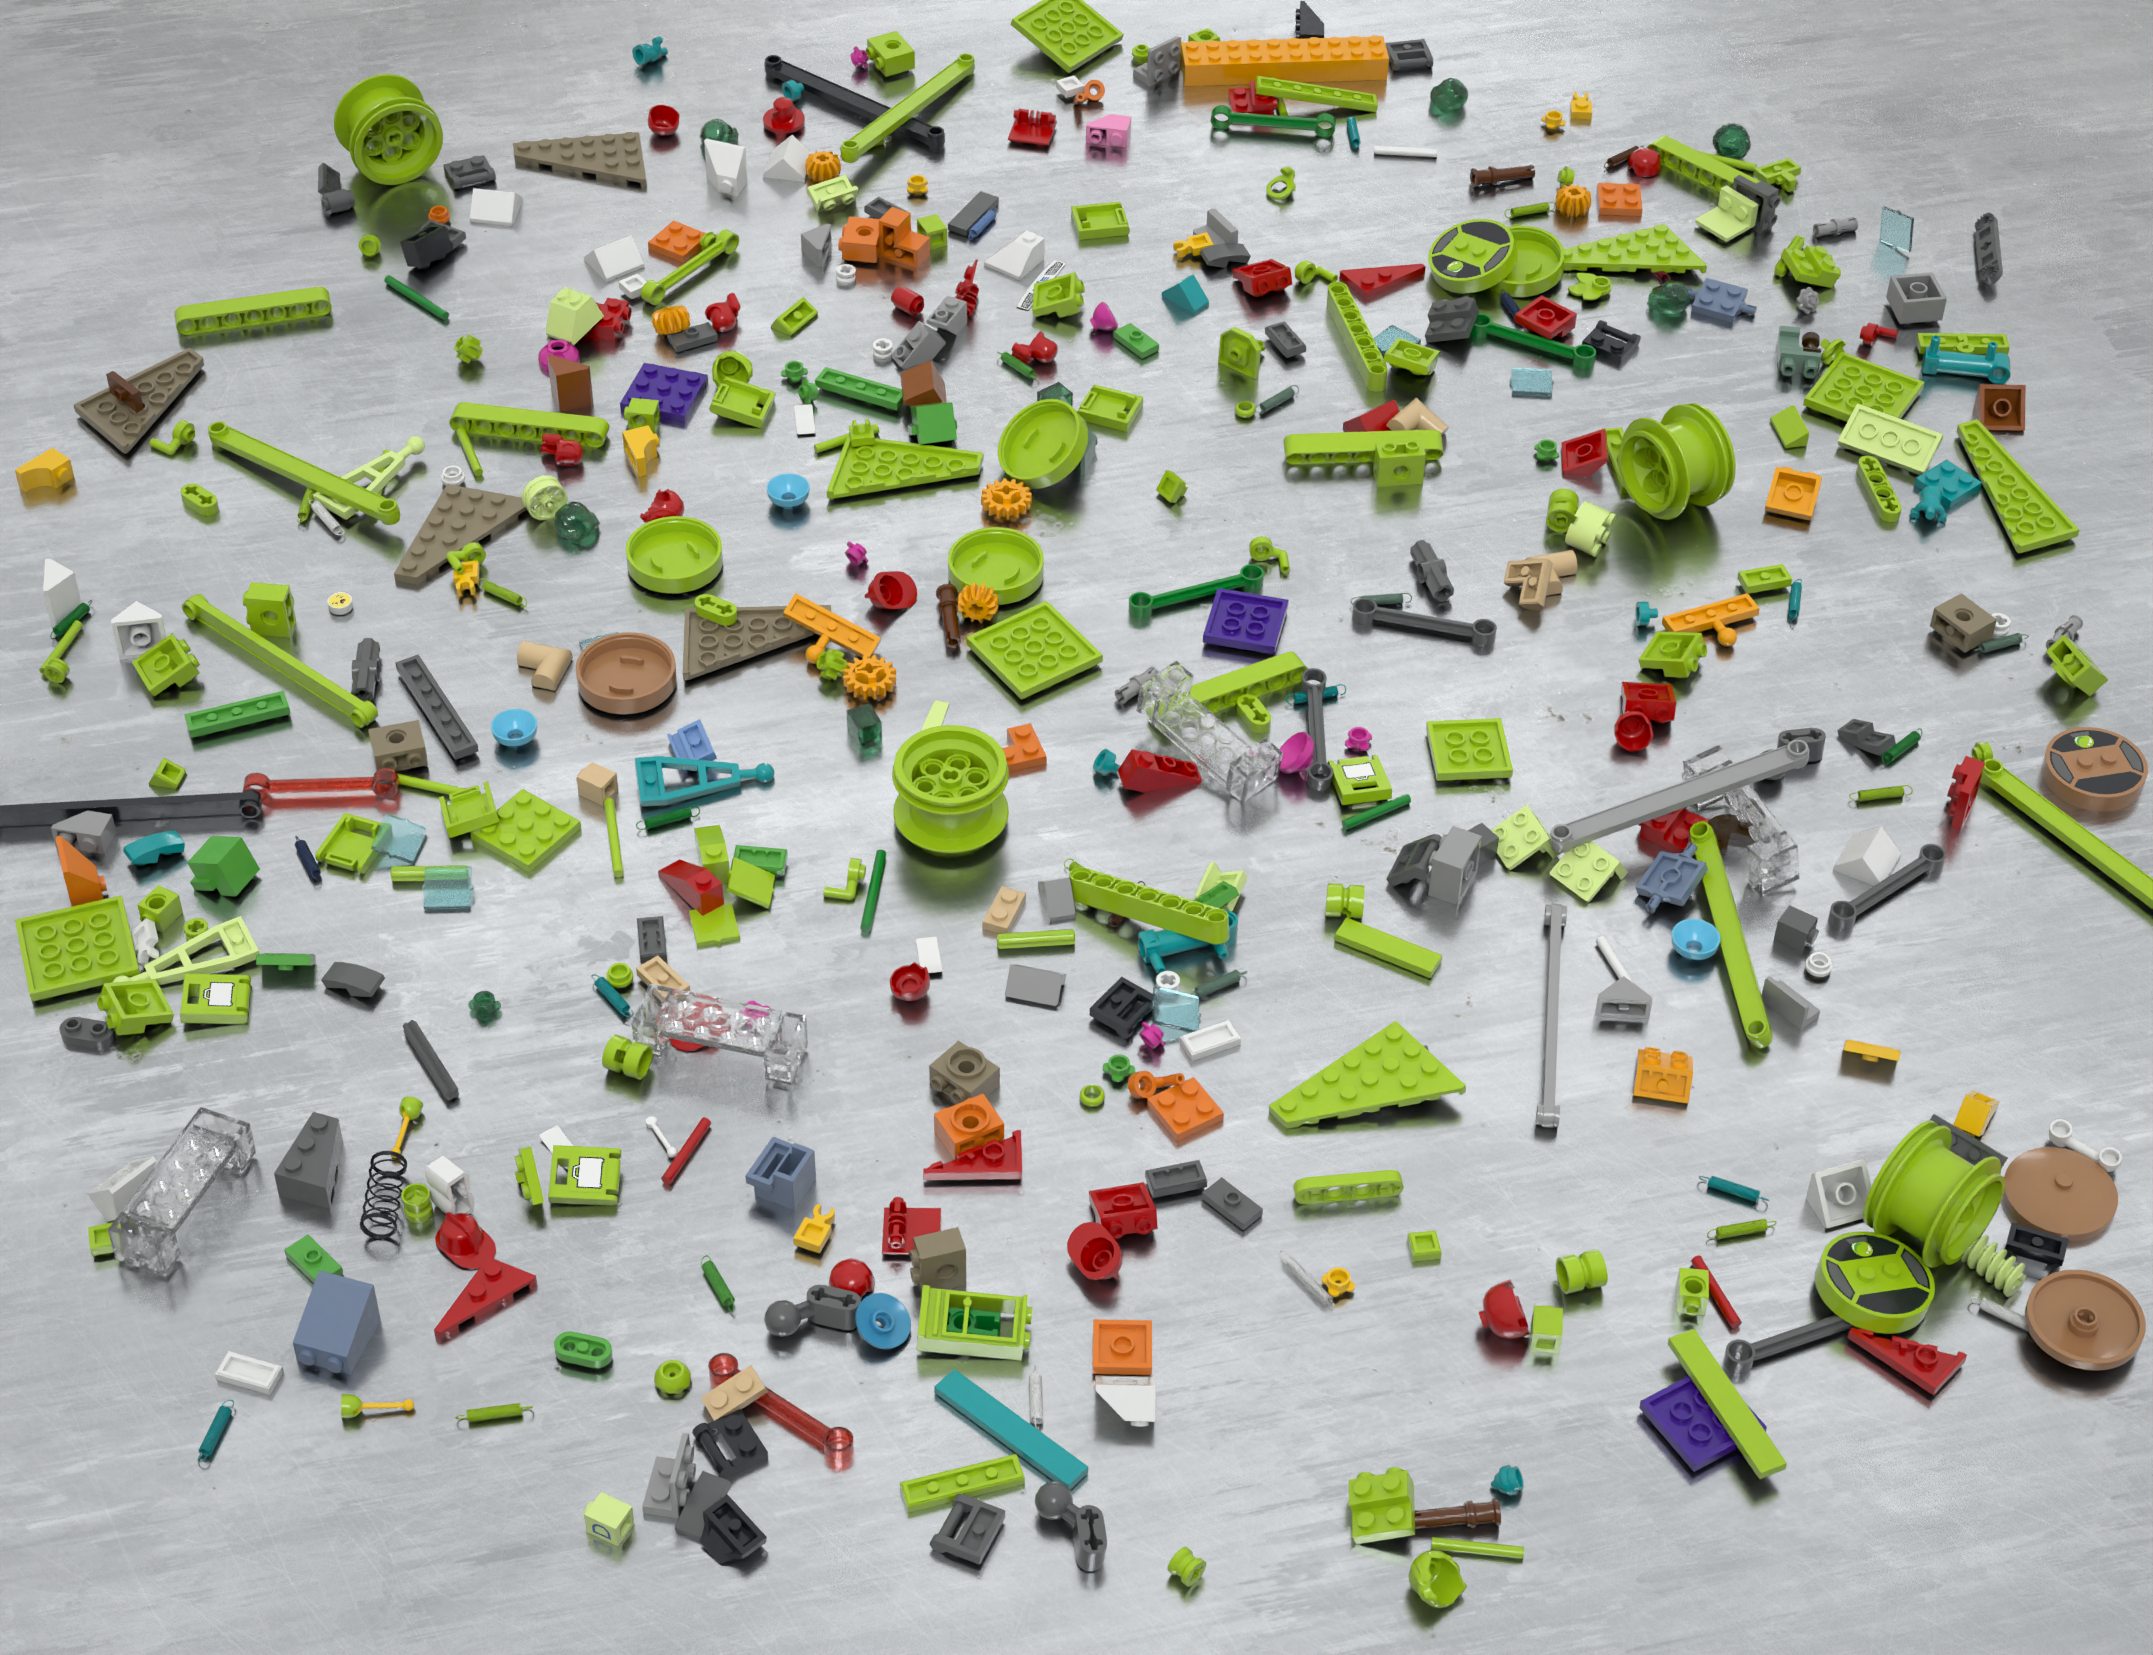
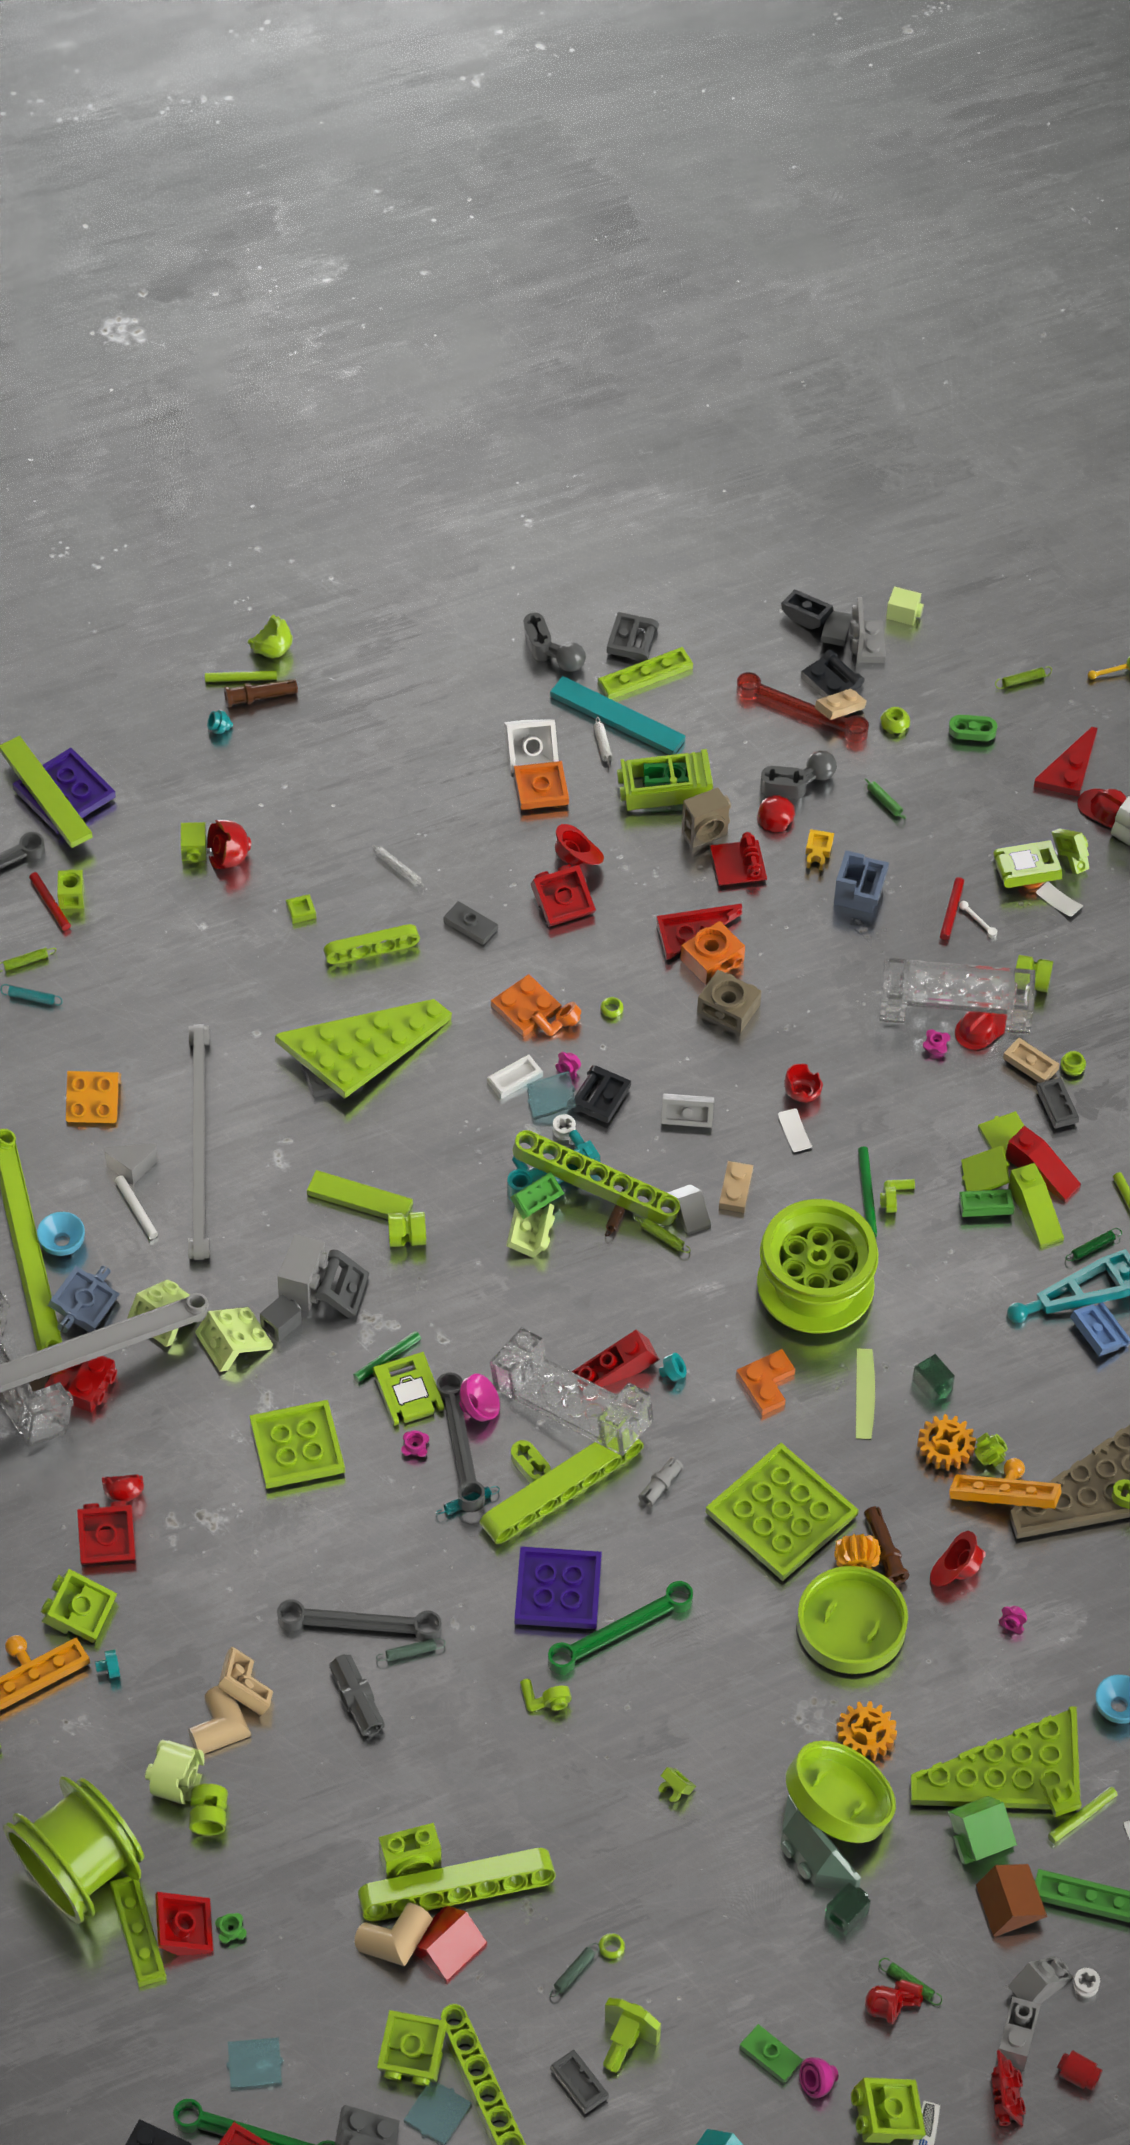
camera: 170 degrees right, 10 degrees up
teal piece [591,974,634,1017] -> none
dark azure dish [855,1293,911,1349] -> none
lime axle [997,929,1075,949] -> none
lime container [1077,385,1143,432] -> none
bright green plate [1103,1054,1135,1082] -> none
dark grey plate [1145,1160,1207,1198] -> none
lime wheel [1167,1547,1206,1587] -> none
sand green piece [1188,970,1248,998] -> none
yellow plate [1321,1267,1355,1297] -> none
lime plate [1349,1467,1415,1544] -> none
lime wheel [1556,1249,1608,1294] -> none

